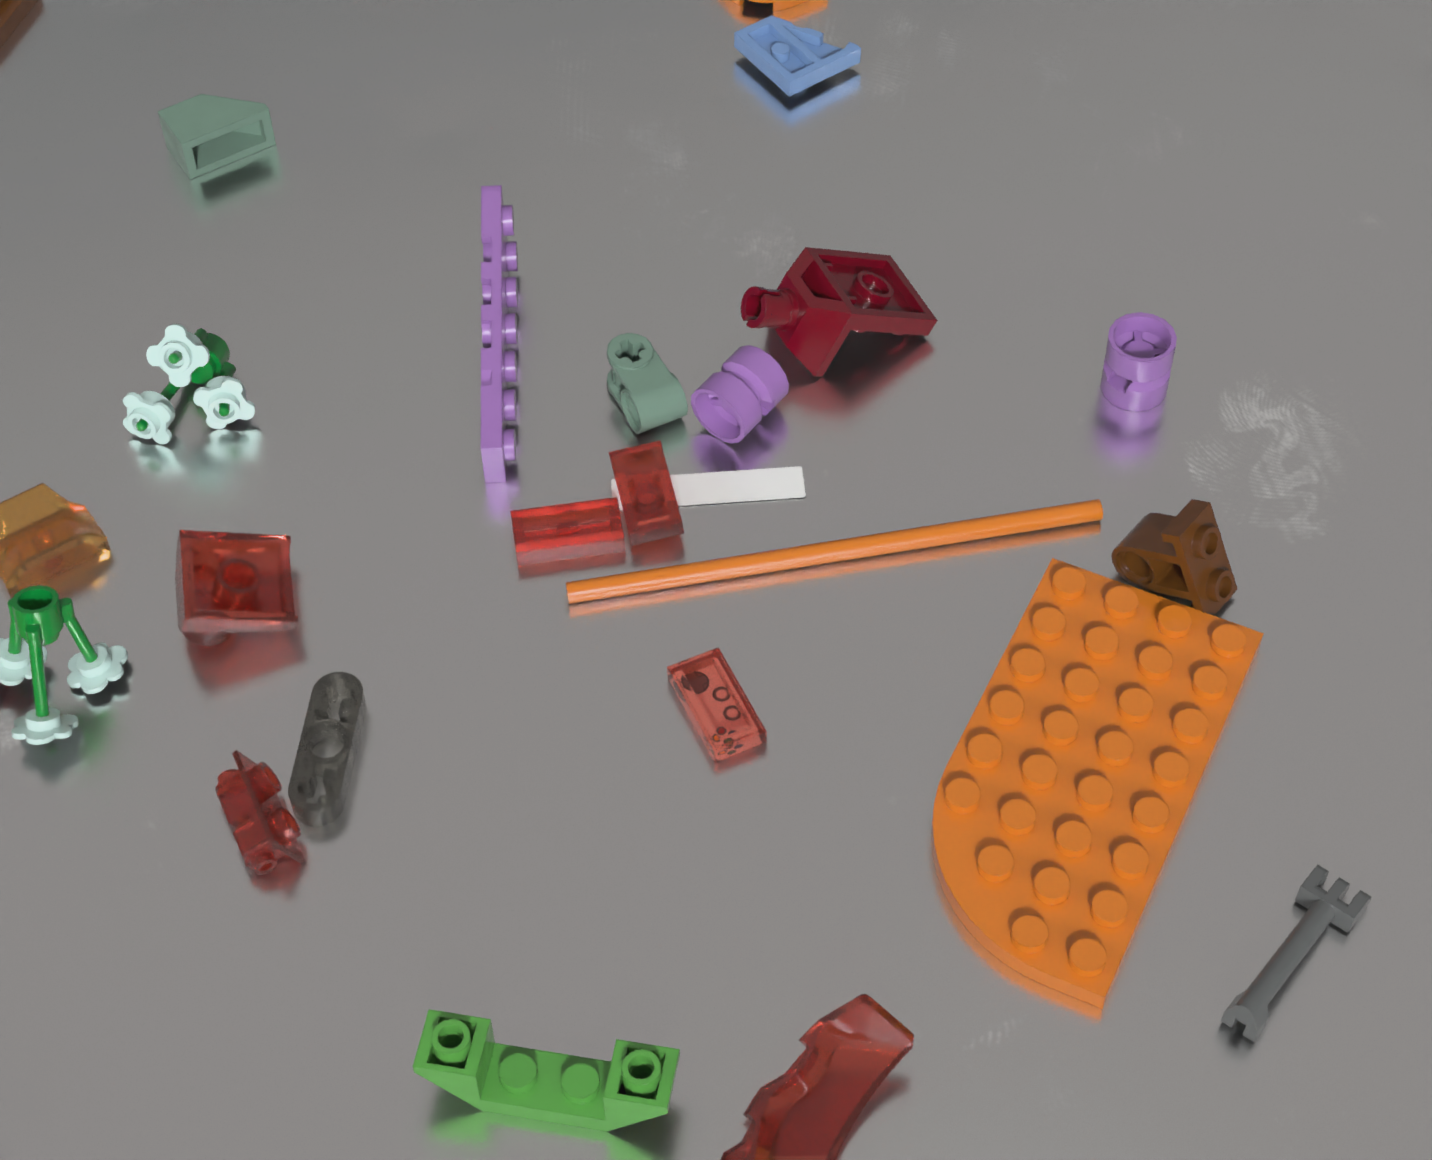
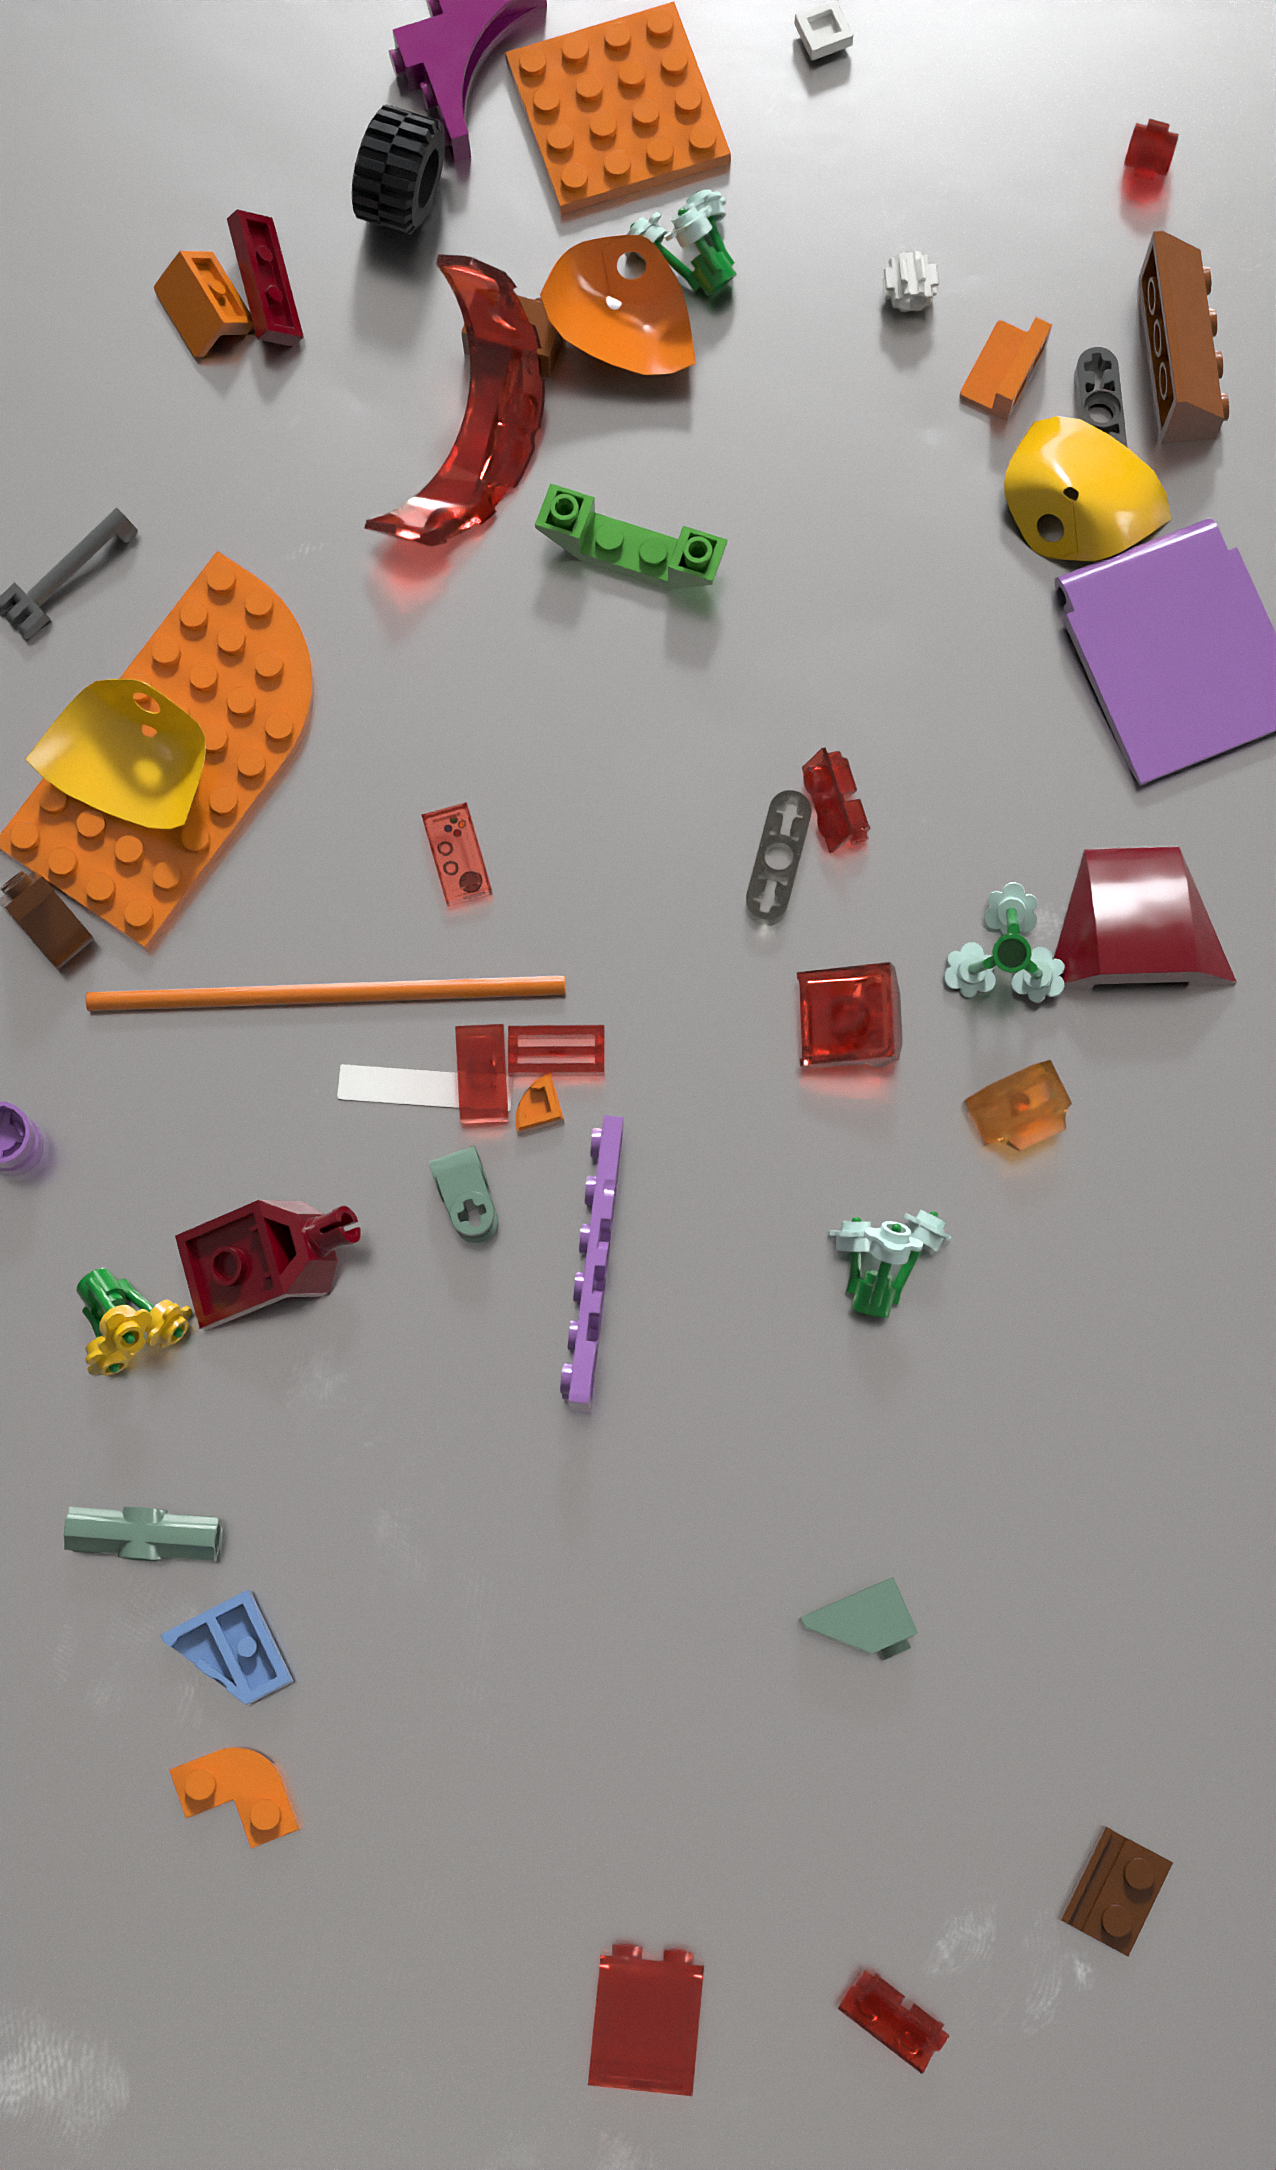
camera: 170 degrees left, 25 degrees up
medium lavender wheel [691,345,789,444] -> none
none -> yellow piece [25,679,206,830]
none -> sand green piece [63,1507,221,1562]
none -> yellow plant [76,1268,192,1376]
none -> orange tile [515,1073,564,1135]

